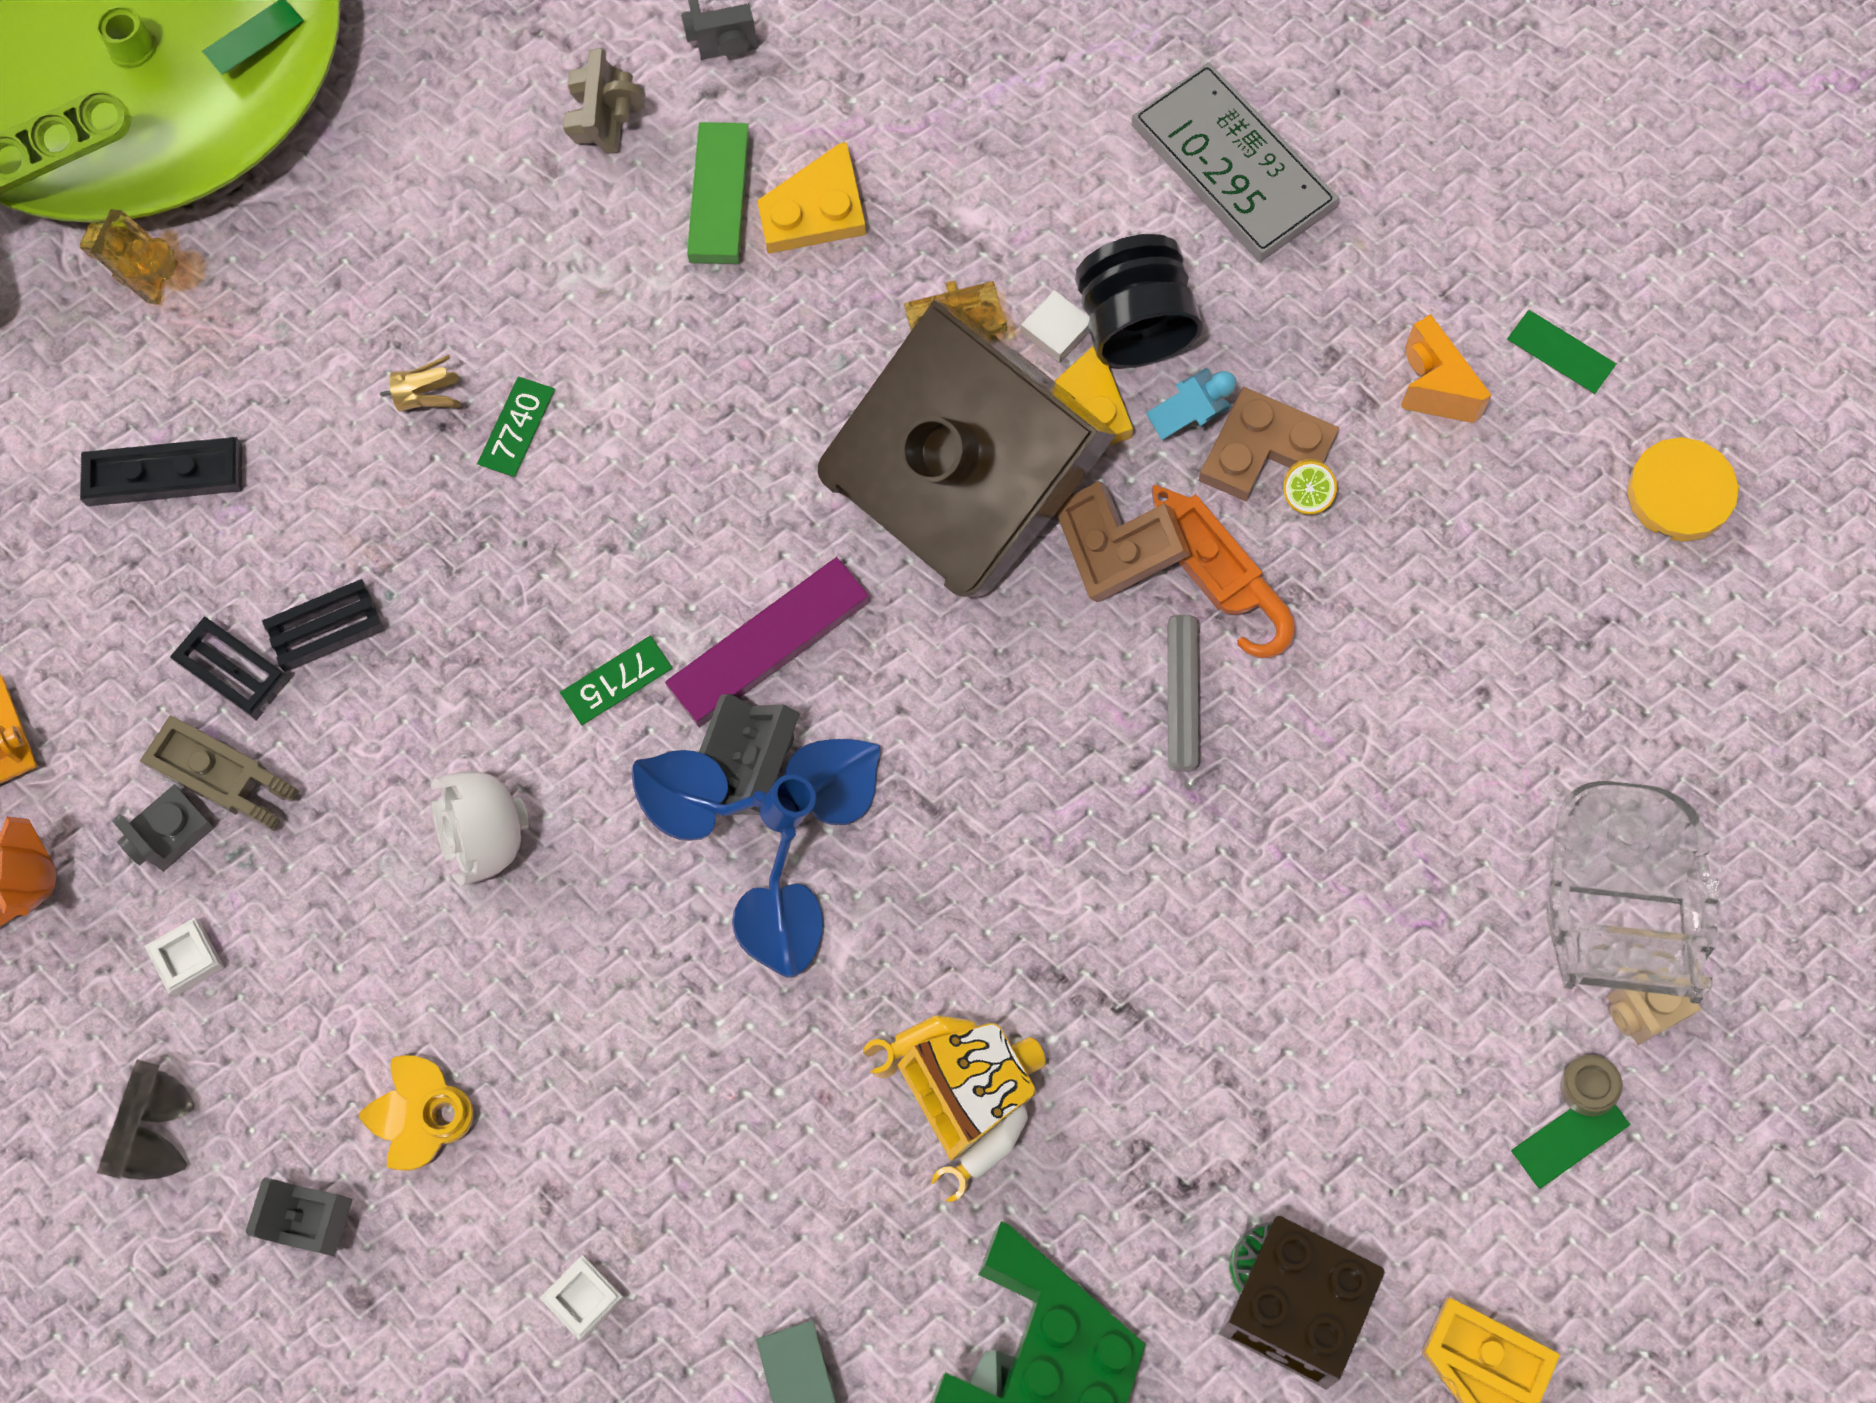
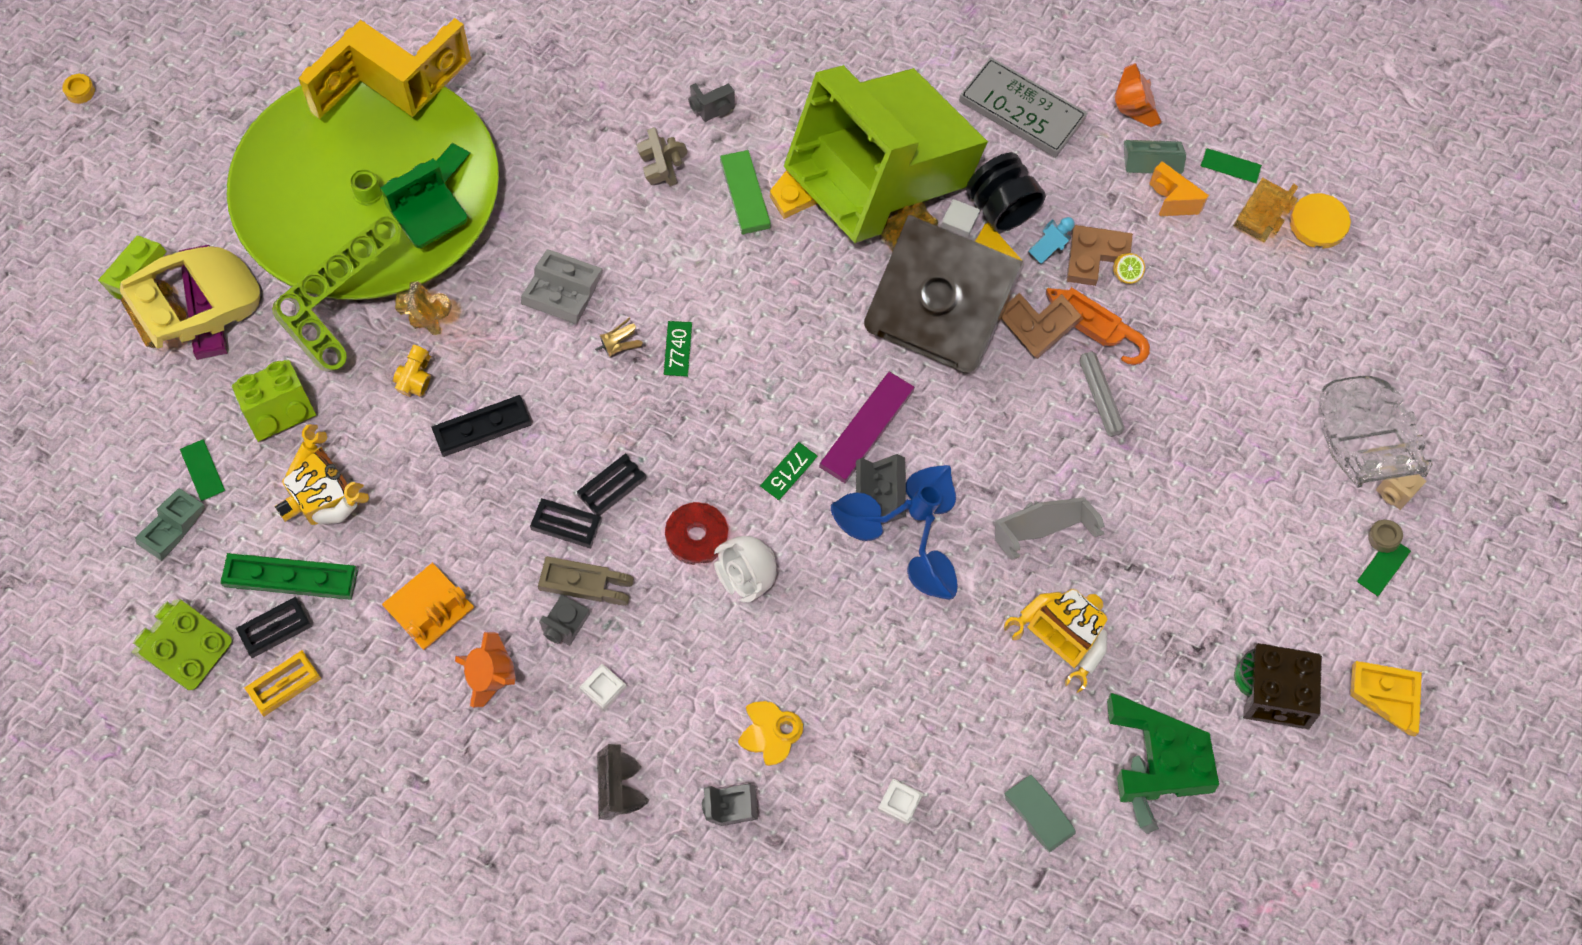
camera: 25 degrees left, 5 degrees down
none -> green bracket [380,158,468,248]
none -> yellow plate [393,345,431,397]
none -> light grey slope [521,249,602,324]
none -> clear red tile [665,502,729,565]
none -> lime piece [783,65,988,243]
none -> light grey piece [995,497,1105,560]
none -> orange piece [1115,63,1162,127]
none -> sand green slope [1124,140,1186,174]
none -> clear yellow bracket [1233,178,1299,243]

